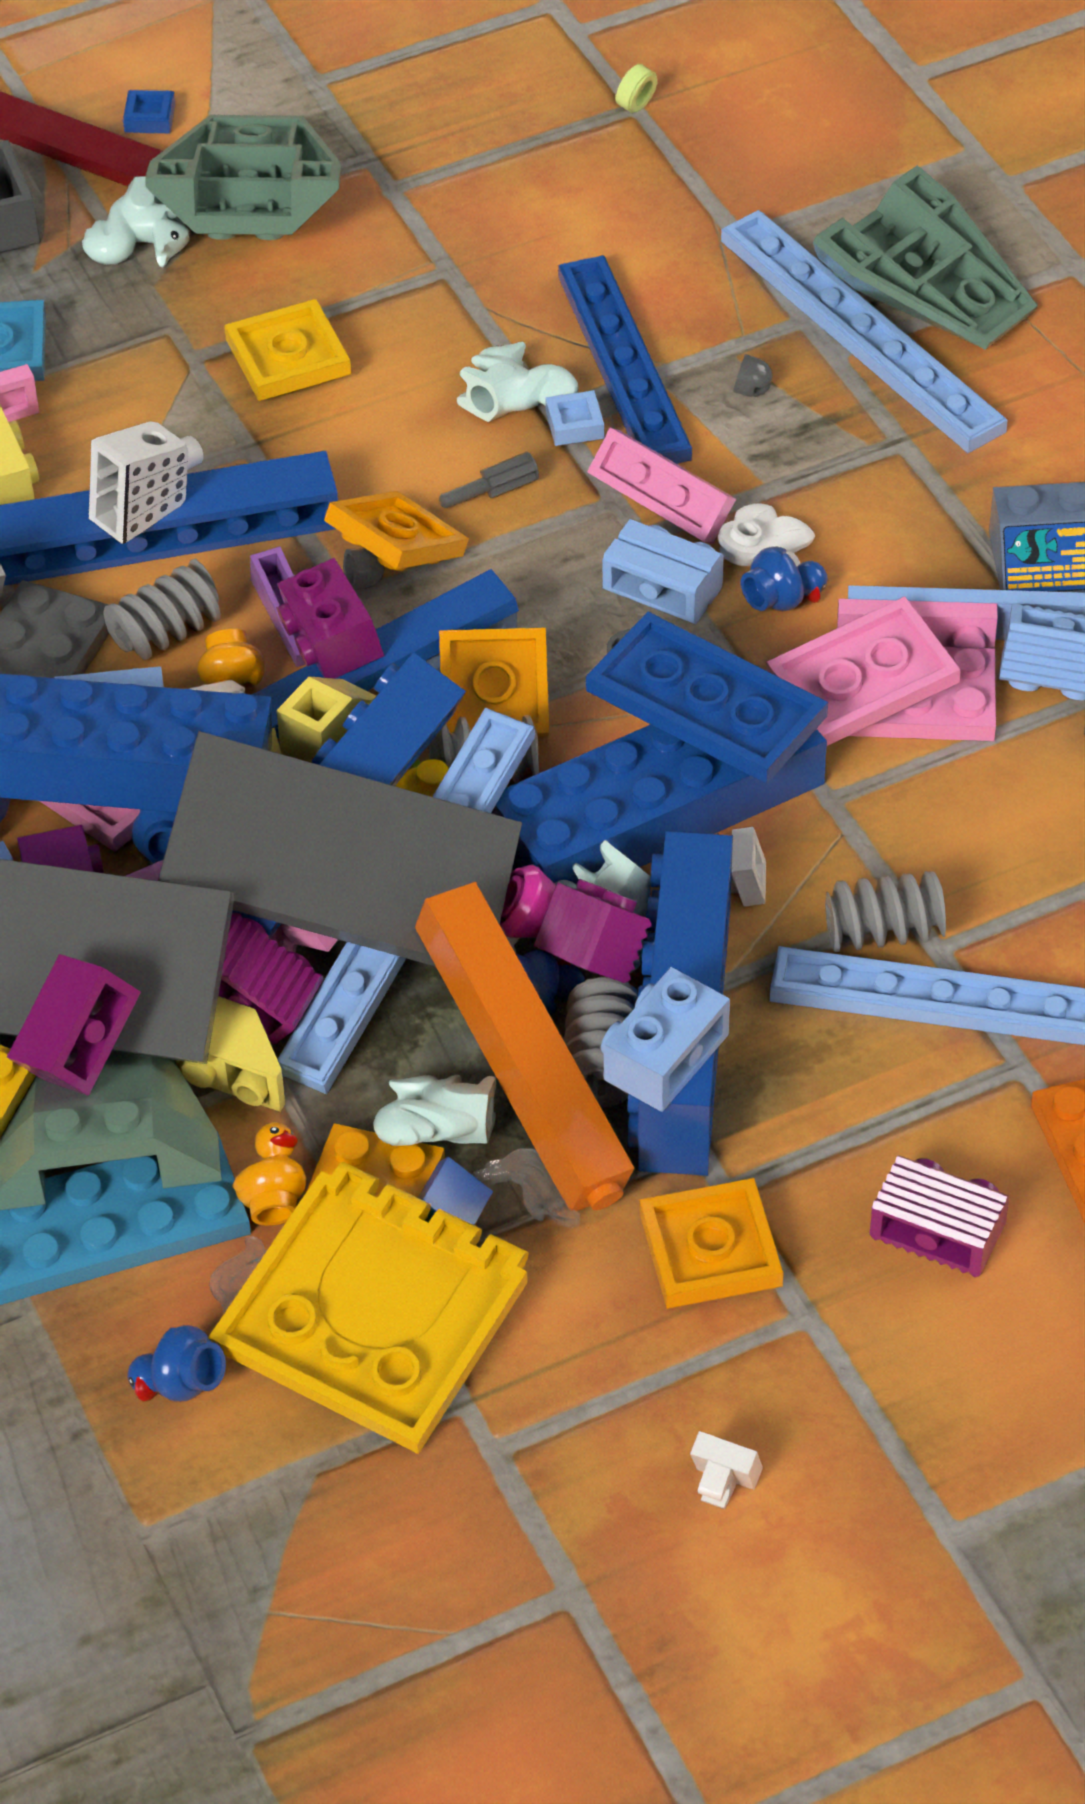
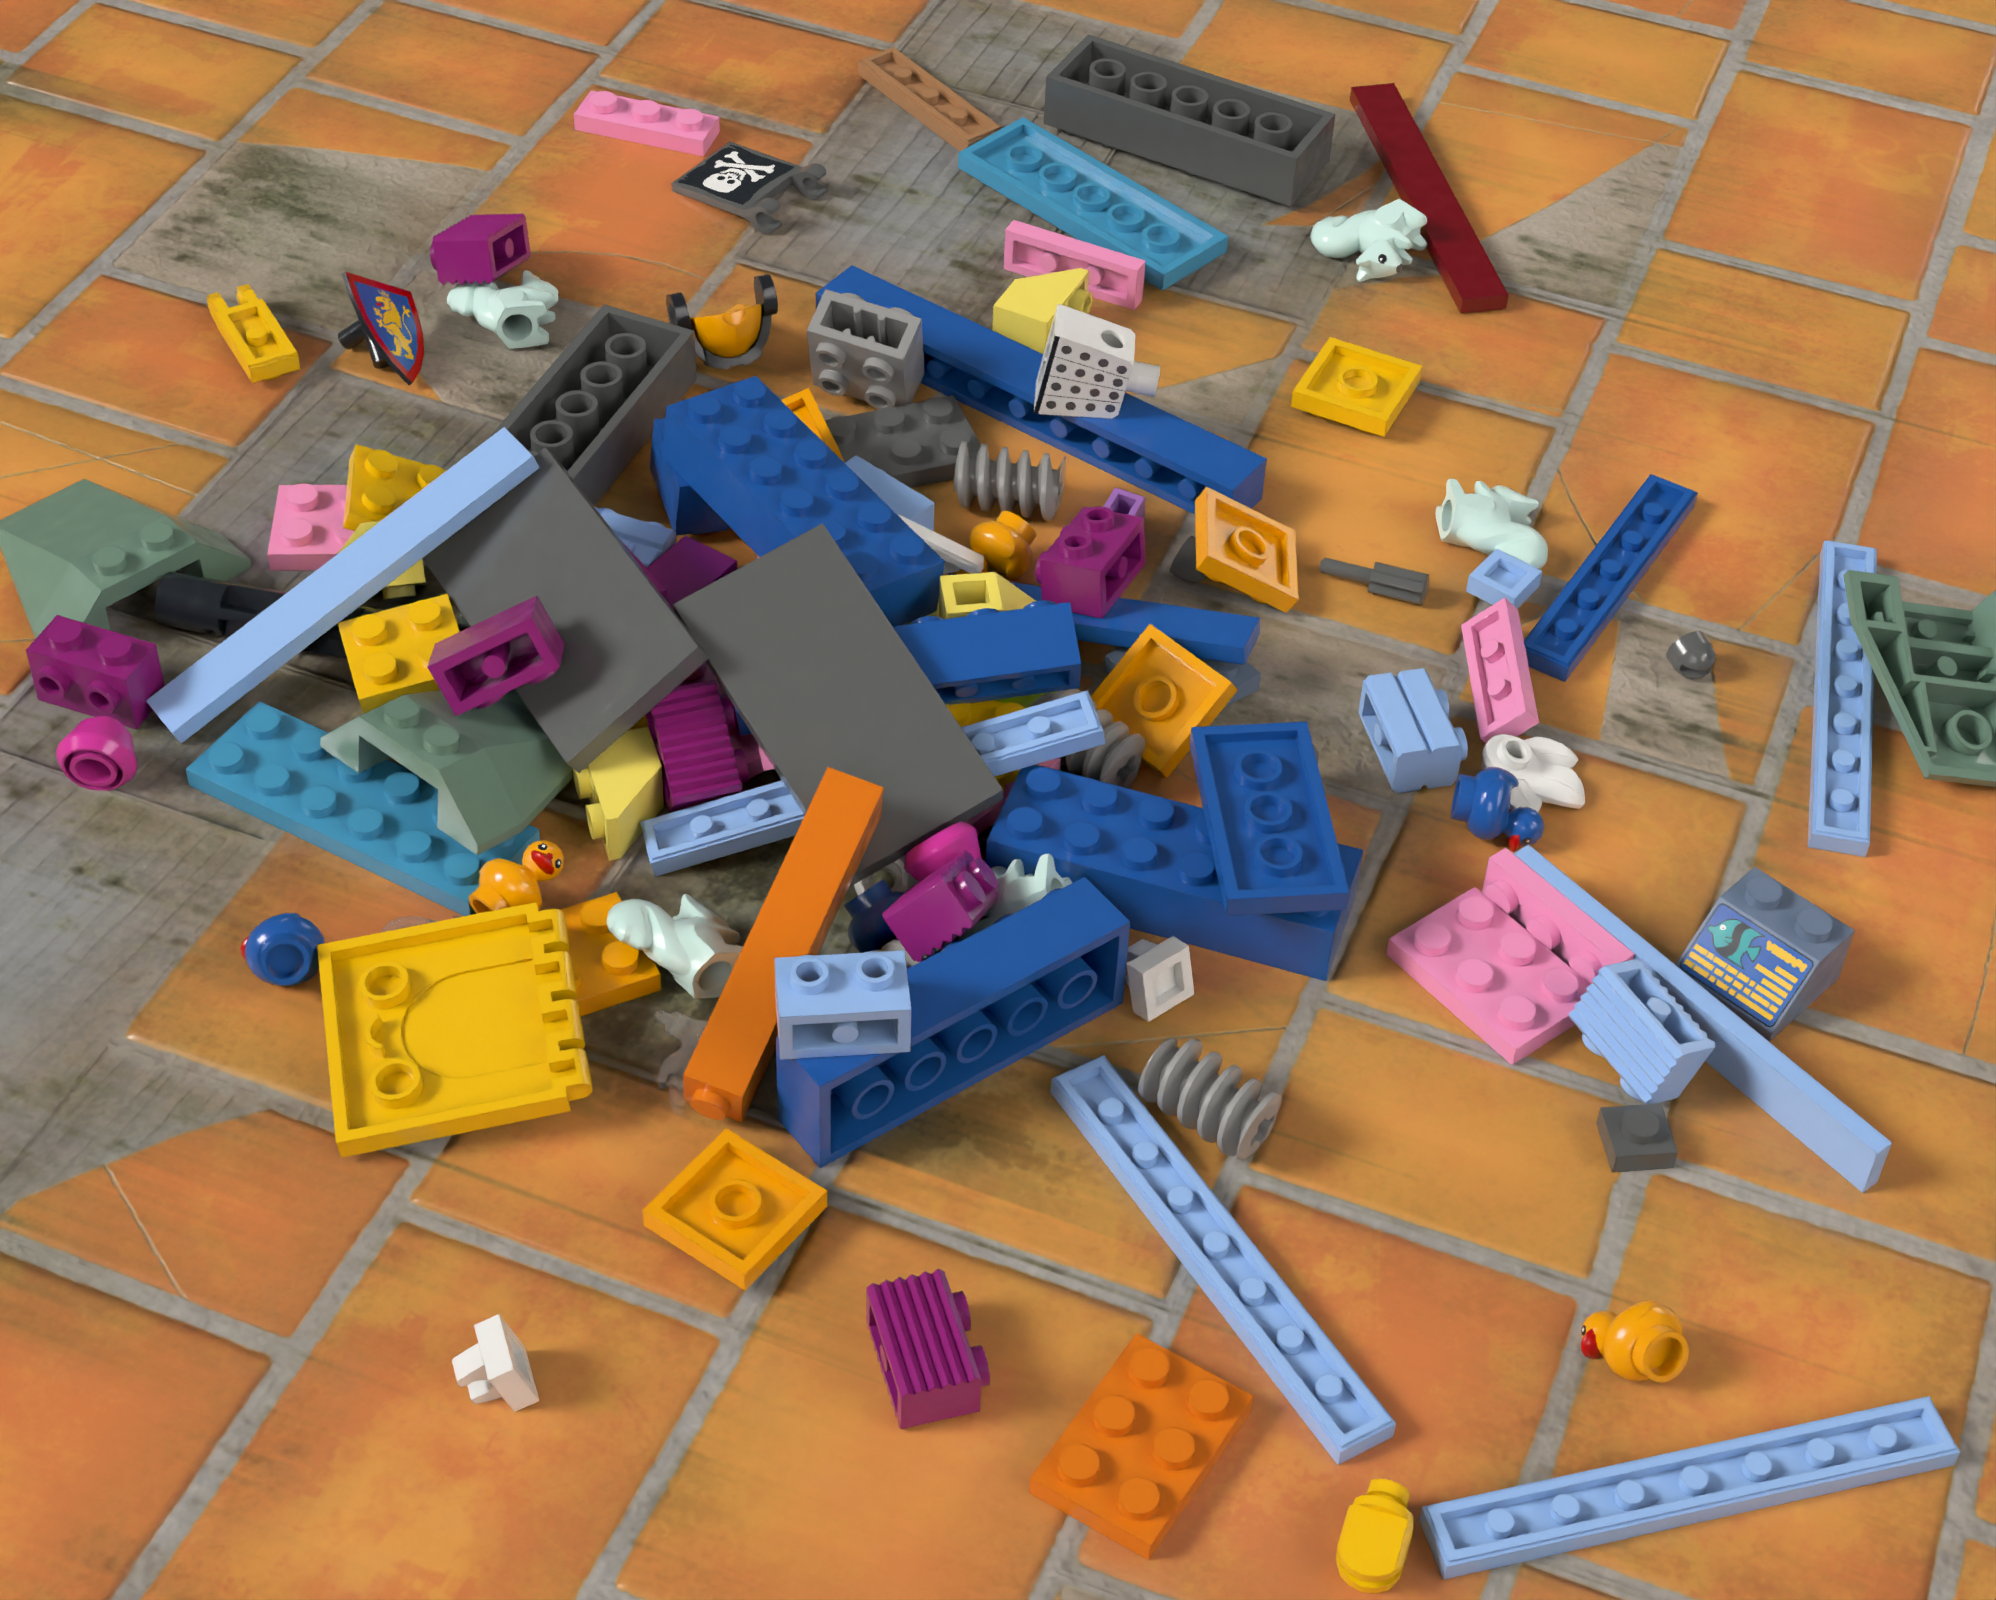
camera: 45 degrees right, 5 degrees down
blue tile [123,90,175,134] -> none
sand green wedge [145,115,342,240] -> none
blue tile [418,1156,493,1225] -> none
yellowish green tile [616,64,657,113] -> none
bright pink plate [767,596,961,746] -> none

